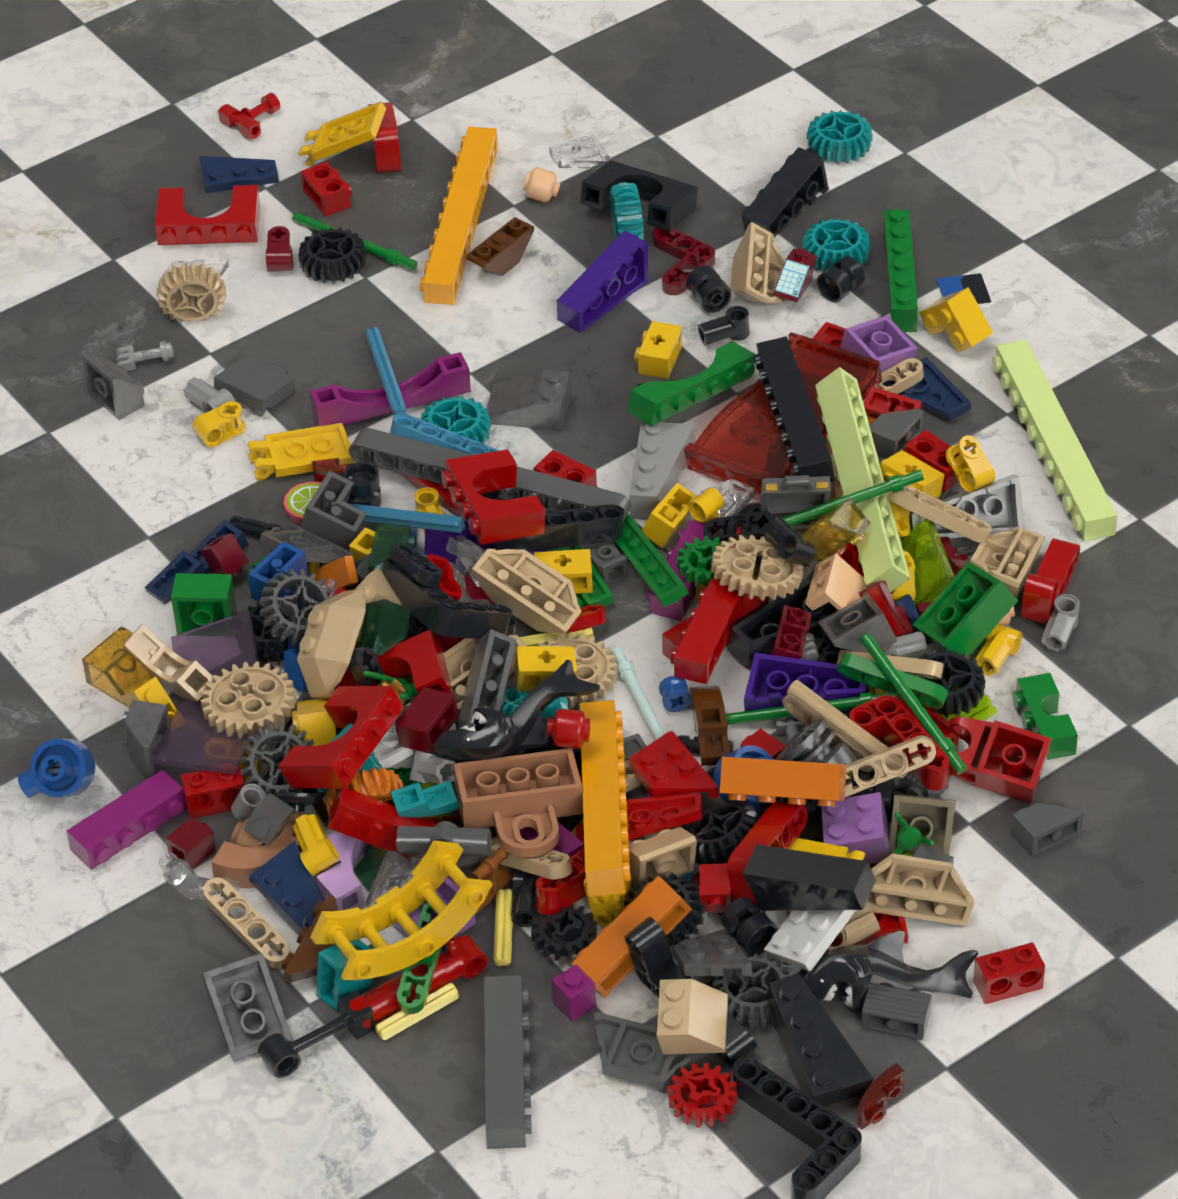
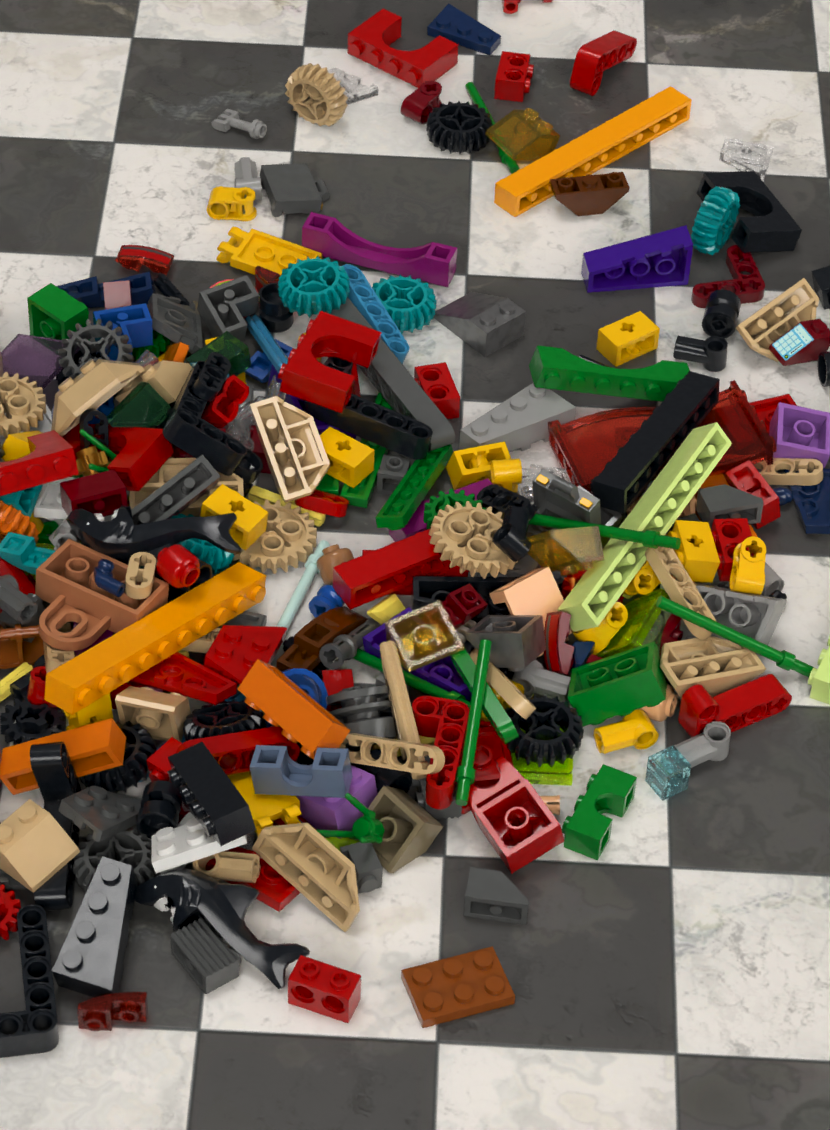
camera: 35 degrees right, 0 degrees up
flat silver slope [82,353,145,420] -> none
yellow tile [298,101,386,166] -> none
dark azure axle [365,327,407,415] -> none
light nougat head [522,167,560,203] -> none
none -> dark blue arm [94,559,126,597]
none -> slope [115,245,174,275]
none -> tan beam [125,552,156,599]
none -> sand blue arch [250,745,353,798]
none -> teal gear [278,256,350,318]
none -> medium nougat head [316,544,354,586]
none -> dark grey pin [319,618,381,670]
none -> light yellow piece [367,594,406,625]
none -> clear yellow slope [385,600,465,672]
none -> dark orange plate [401,946,515,1028]
none -> clear yellow slope [485,108,560,161]
none -> clear light blue brick [645,745,691,801]
none -> green bar [656,596,814,678]

